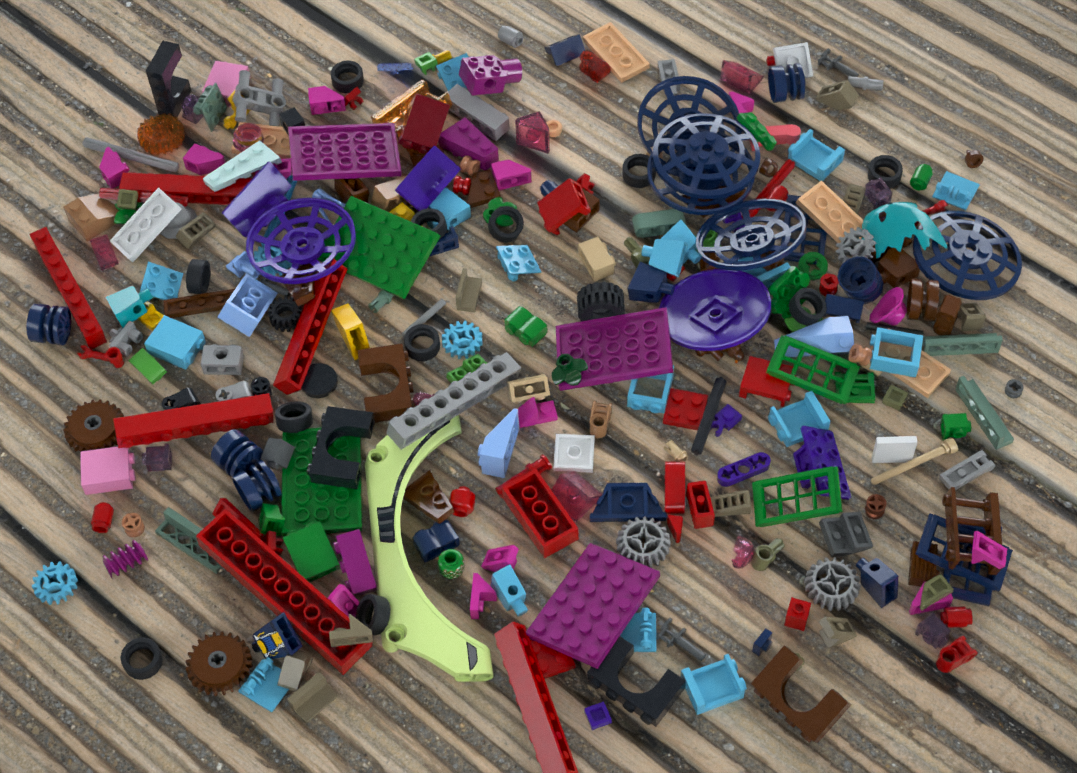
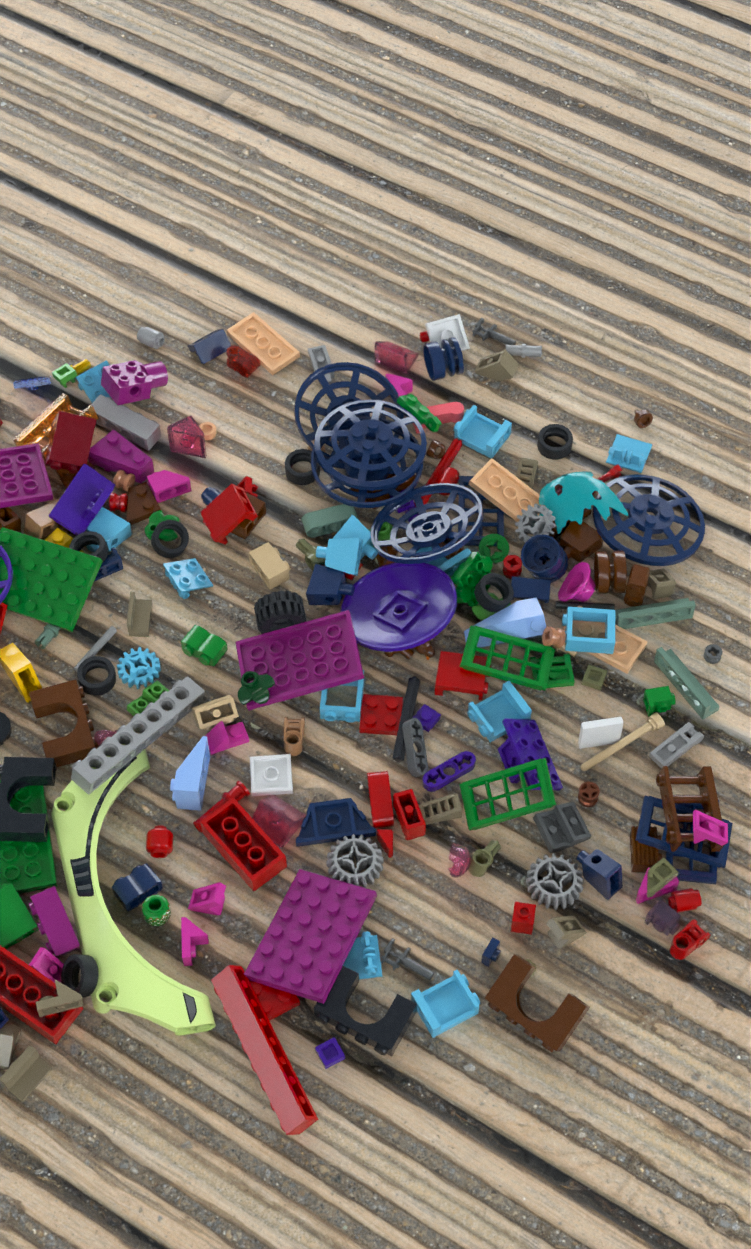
camera: 10 degrees left, 0 degrees up
reddish brown wing [403,470,454,524] -> none
medium azure torso [491,565,528,617] -> none
tan pin [664,440,688,462] -> none
clear purple brick [865,178,892,209] -> none
green brick [910,164,933,191] -> none
none -> dark grey beam [402,718,428,778]

